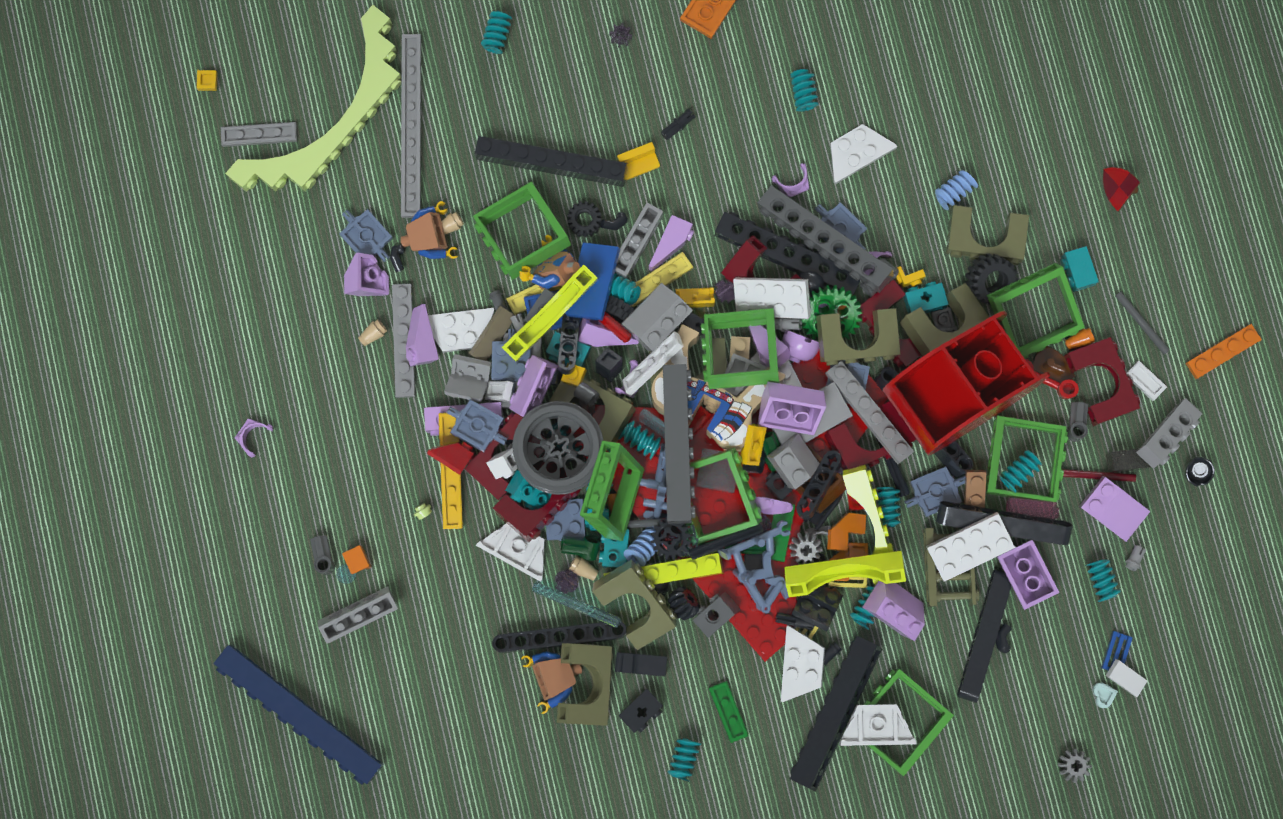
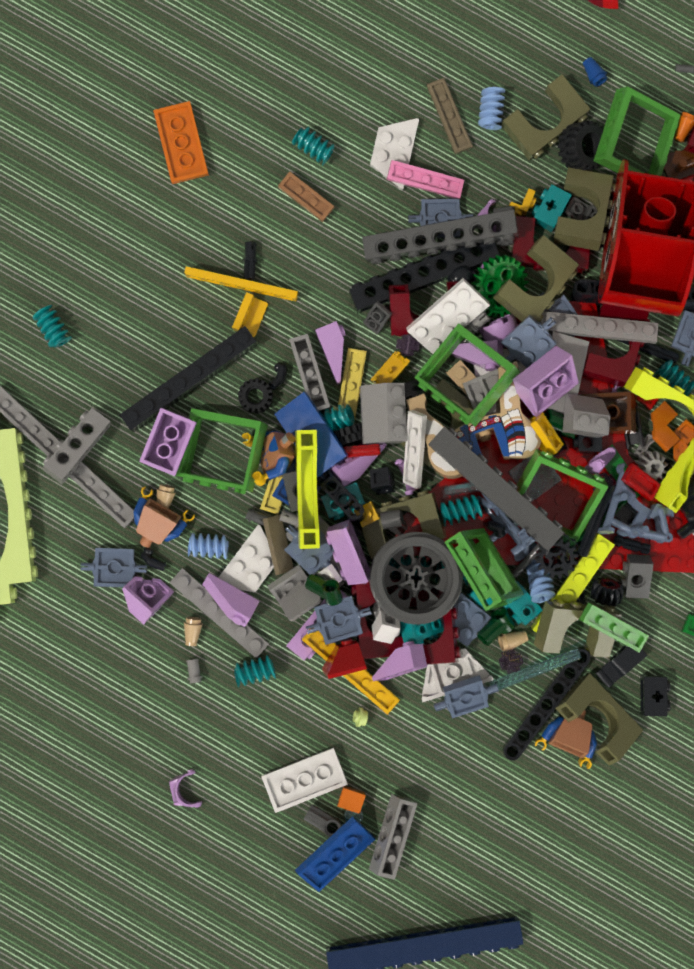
camera: 50 degrees left, 5 degrees up
gear [609,23,632,48] -> none
lavender helmet [771,163,809,198] -> none
black beam [796,450,842,520] -> none
teal brick [1060,246,1099,292] -> none
none -> light grey brick [43,408,111,484]
none -> lavender slope [139,408,197,476]
none -> yellow tile [184,266,298,302]
none -> light grey pin [186,659,203,684]
none -> light blue piece [188,533,229,559]
none -> teal piece [234,655,276,688]
none -> white plate [261,747,348,813]
none -> medium nougat plate [278,172,334,223]
none -> blue tile [295,816,376,892]
none -> dark green piece [305,574,343,606]
none -> dark grey slope [363,301,392,335]
none -> lavender slope [372,641,427,681]
none -> bright pink plate [386,160,464,199]
none -> dark tan tile [426,78,473,155]
none -> sand blue plate [434,675,499,718]
none -> black arm [483,519,506,538]
none -> sand blue plate [501,315,557,368]
none -> bright green plate [579,602,649,653]
none -> blue cone [583,57,607,87]
none -> black axle [612,535,651,554]
none -> red tile [621,463,661,501]

